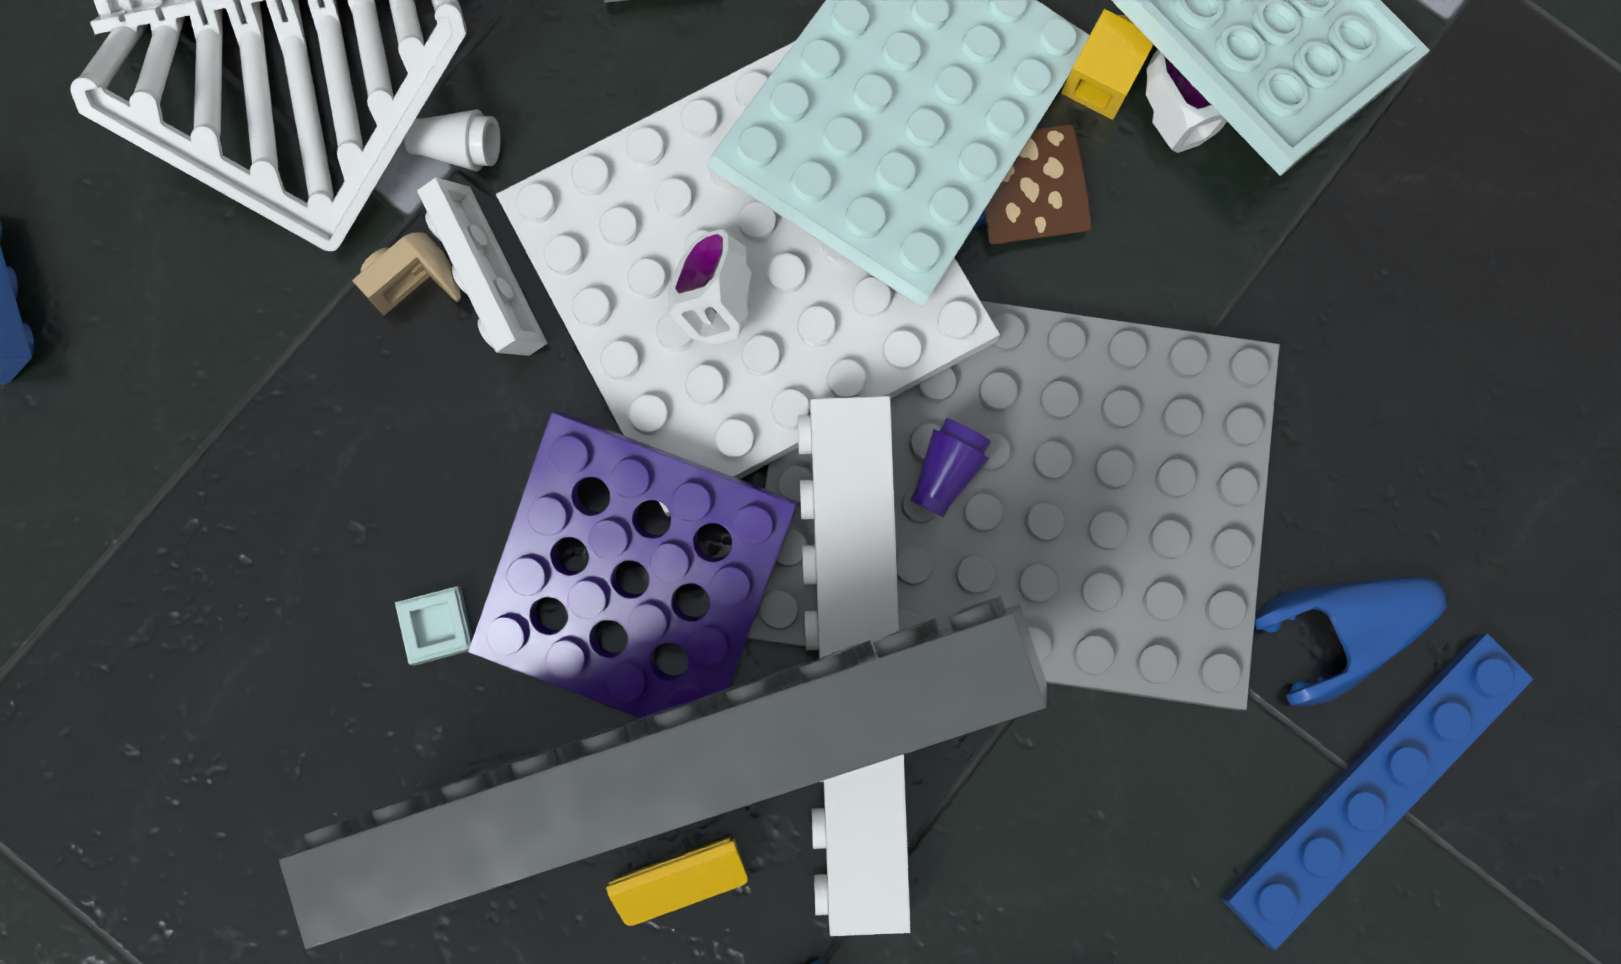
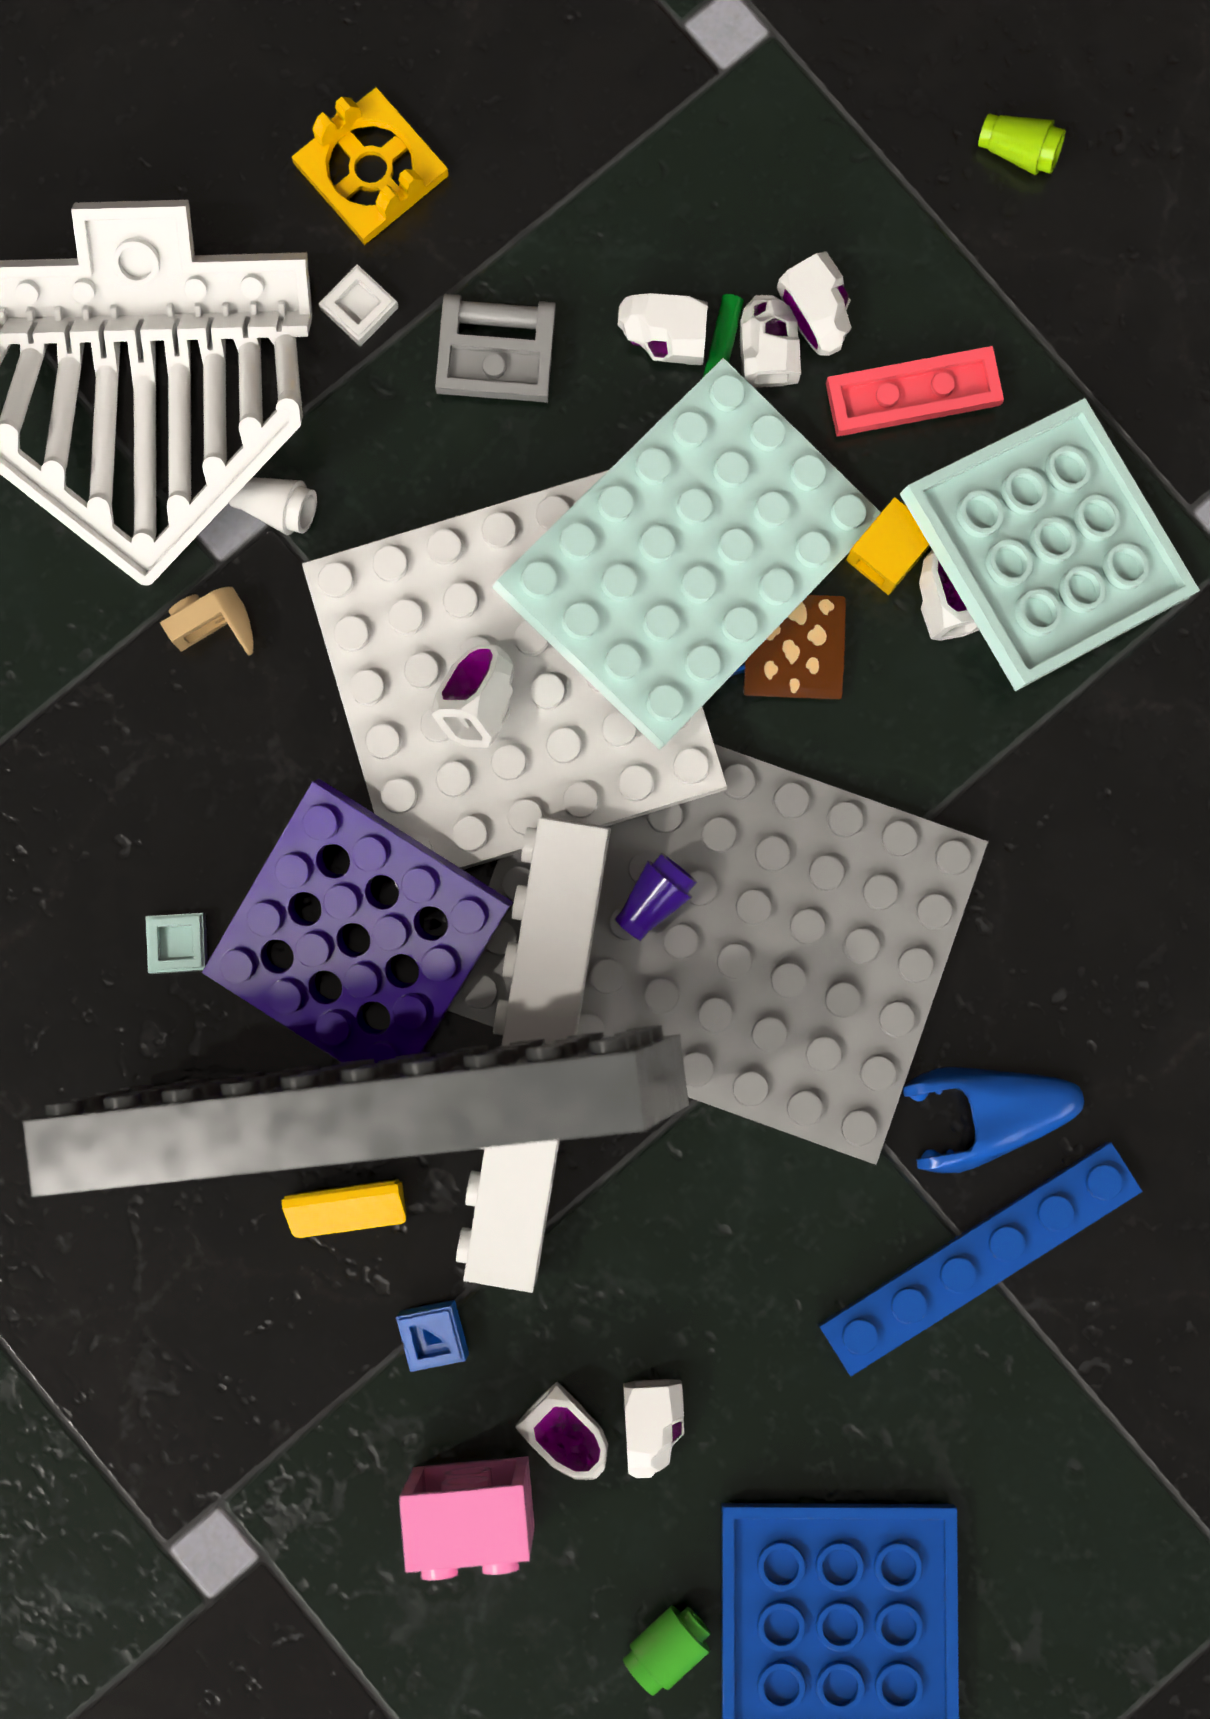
camera: 20 degrees right, 5 degrees up
white plate [417,177,548,356] -> none

